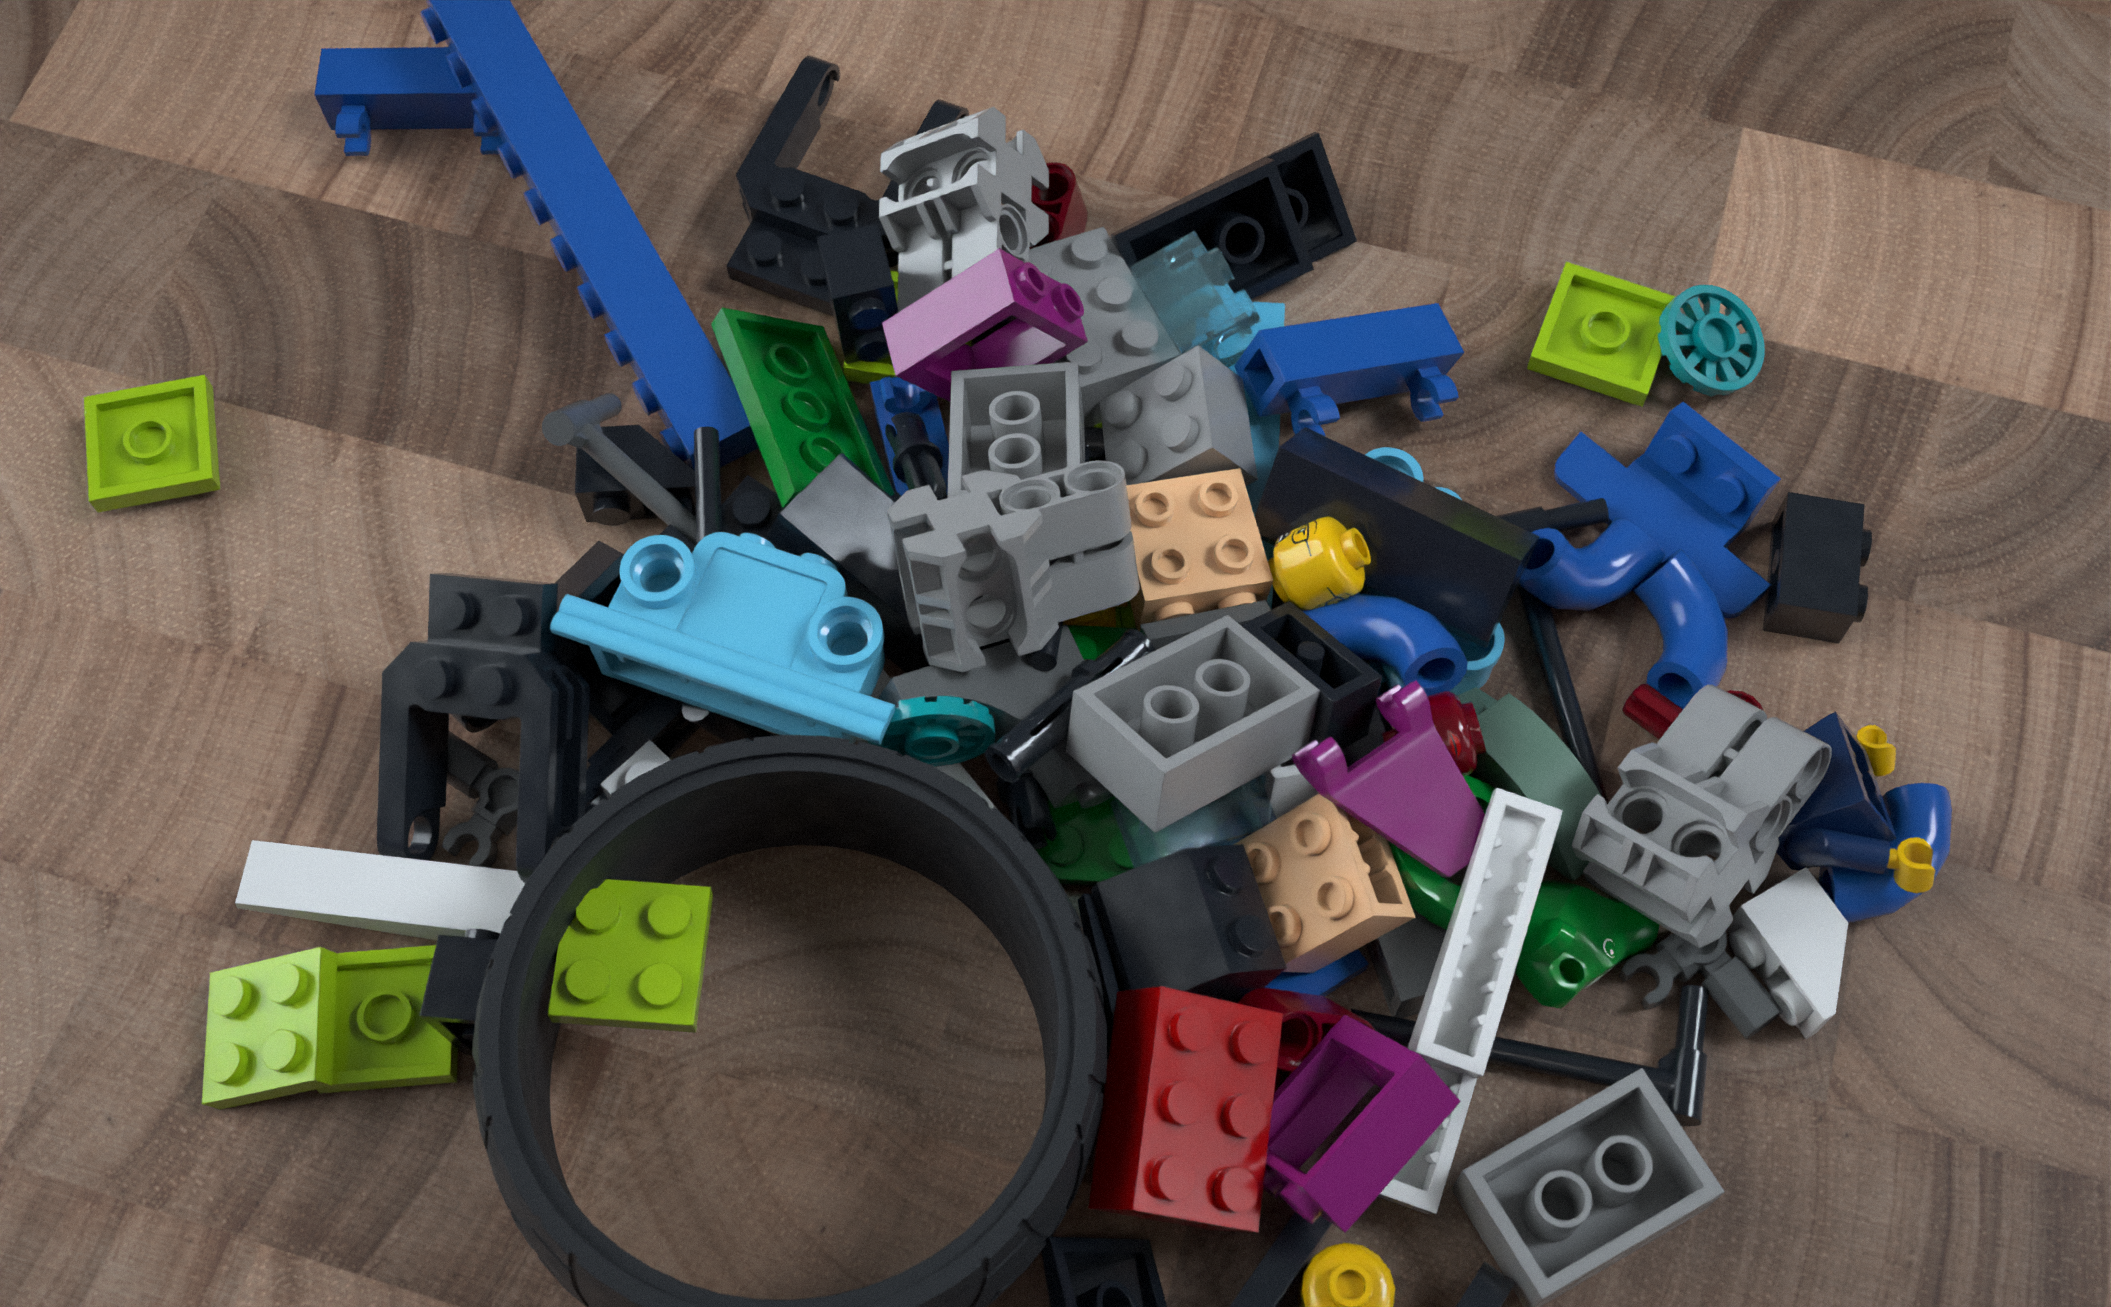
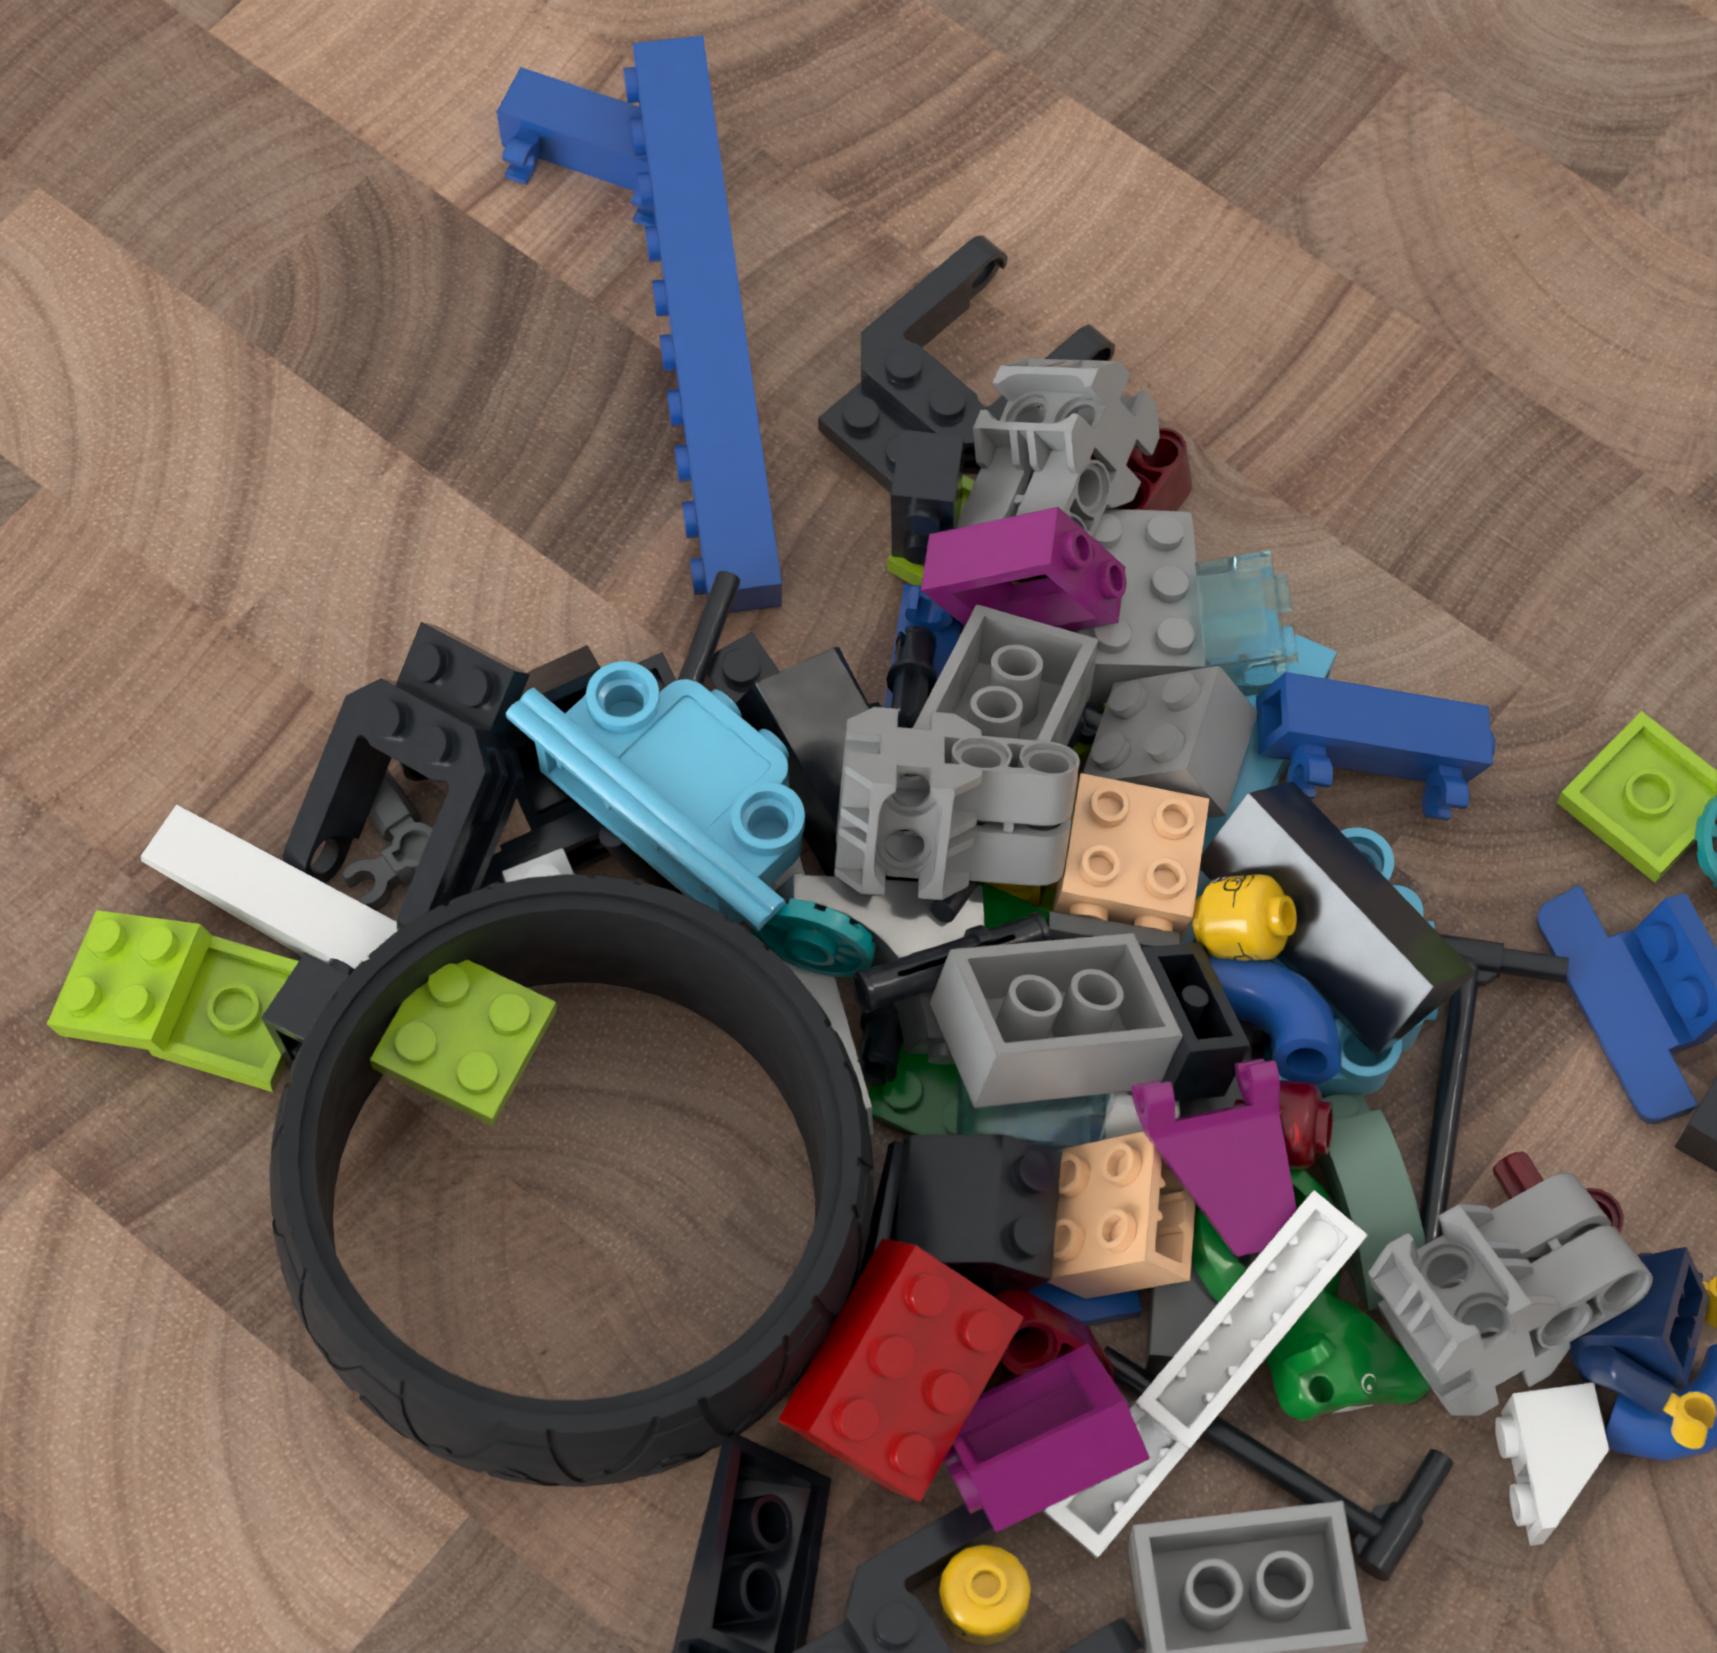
camera: 20 degrees right, 0 degrees up
lime plate [84,375,220,513] -> none
dark grey bar [542,393,697,546] -> none
black slope [575,425,696,526] -> none
green plate [711,307,894,508] -> none
black slope [1111,132,1357,338] -> none
blue cylinder [1518,517,1665,611] -> none
dark grey bar [1619,932,1783,1039] -> none
blue cylinder [1632,549,1728,709] -> none

